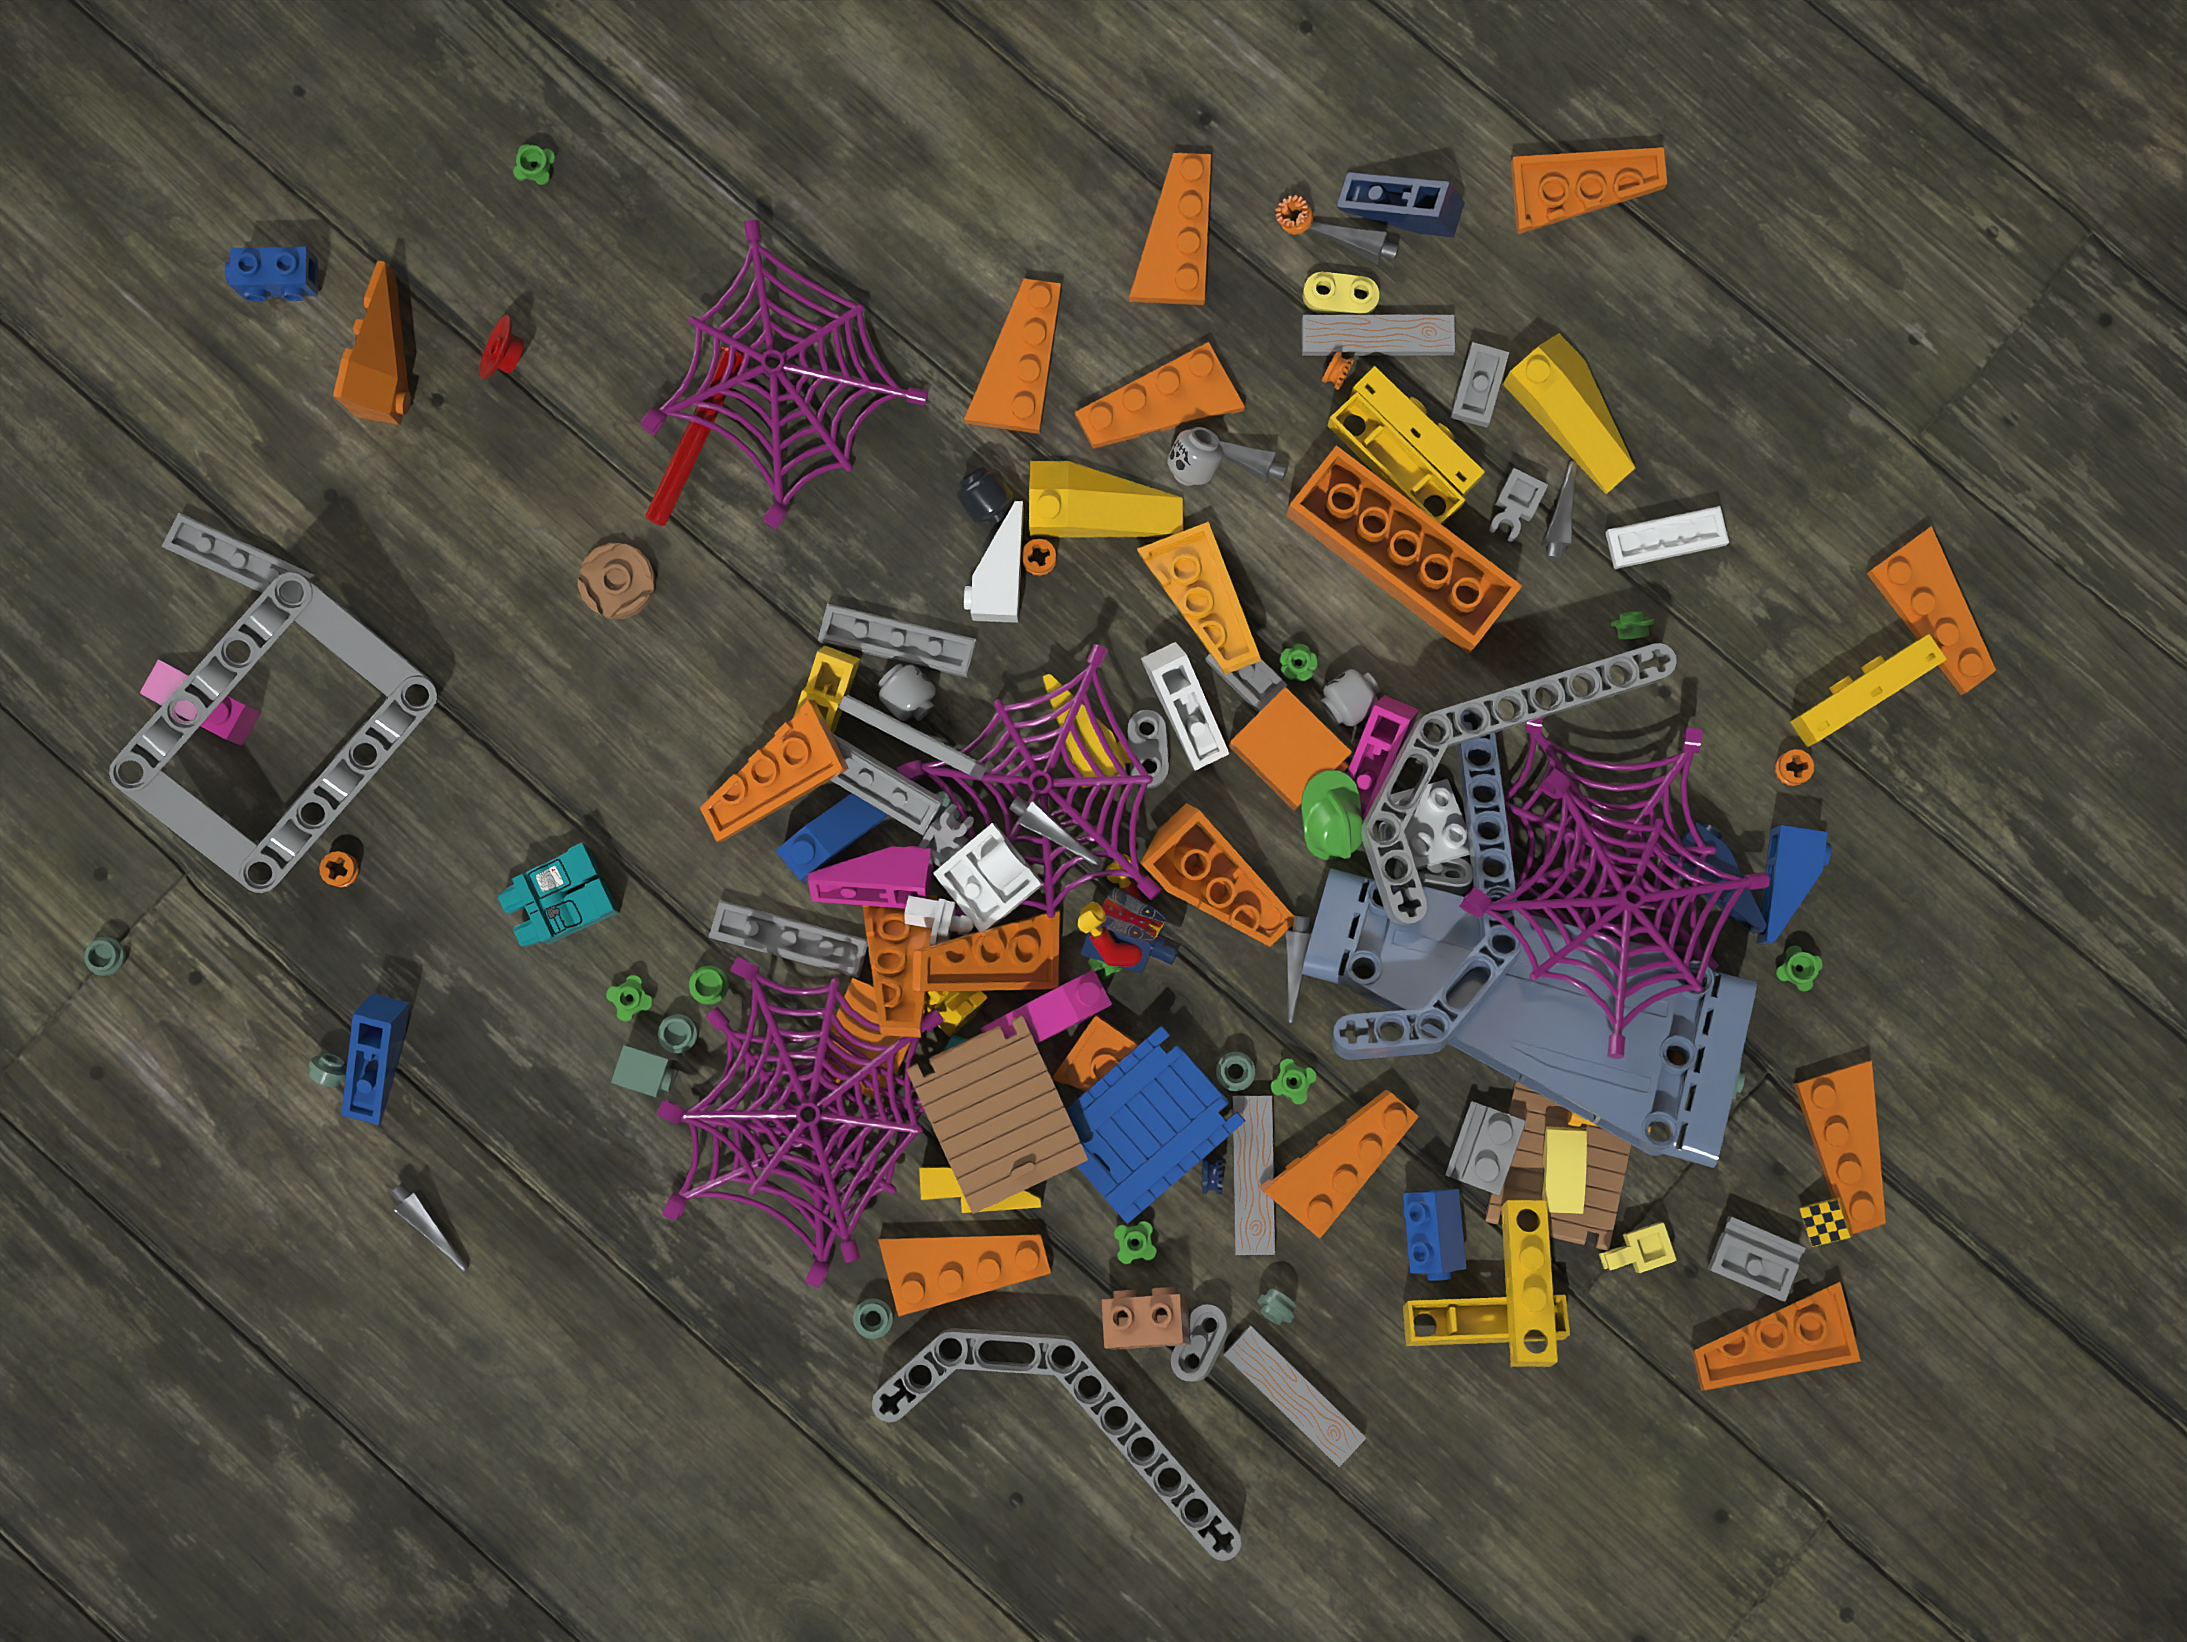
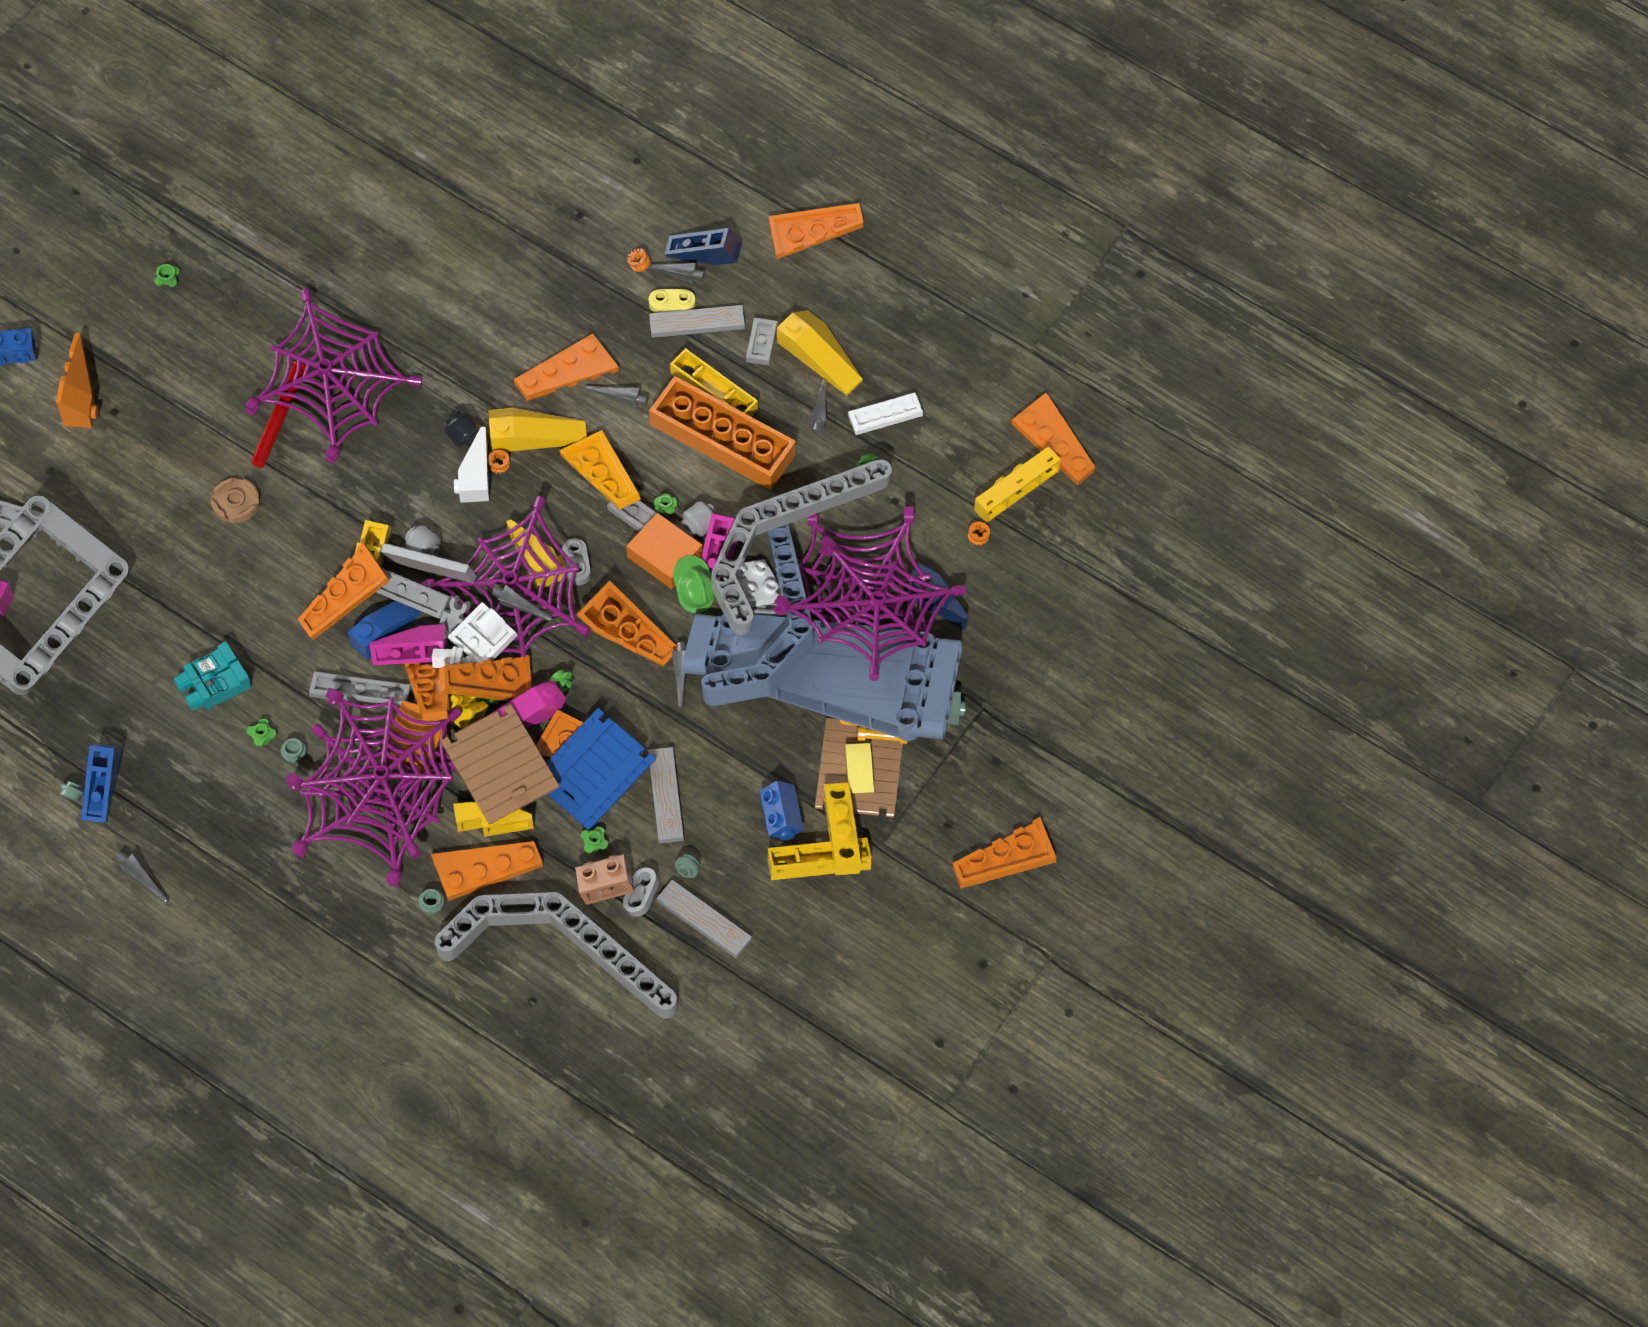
camera: 10 degrees left, 20 degrees down
orange bush [319,851,360,888] -> none
red piece [479,315,524,378] -> none
sand green brick [611,1045,677,1097] -> none
bright green plate [689,965,729,1005] -> none
light grey tile [818,603,977,678] -> none
orange wing [964,278,1061,434] -> none
torso [1078,854,1181,973] -> none
orange wing [1129,153,1211,305] -> none
white slope [1141,642,1229,771] -> none
light grey head [1167,427,1223,486] -> none
dark blue bush [1201,1159,1223,1195] -> none
sand green plate [1216,1052,1255,1091] -> none
orange wing [1258,1090,1419,1239] -> none
bright green plate [1271,1059,1316,1104] -> none
orange bush [1322,351,1355,390] -> none
yellow piece [1349,366,1485,497] -> none
light grey plate [1445,1101,1527,1196] -> none
light grey plate [1489,468,1548,542] -> none
light yellow plate [1599,1222,1677,1273] -> none
light grey plate [1707,1216,1806,1302] -> none
blue slope [1756,825,1831,945] -> none
bright green plate [1776,946,1823,991] -> none
orange wing [1793,1060,1886,1234] -> none
tile [1800,1197,1853,1247] -> none

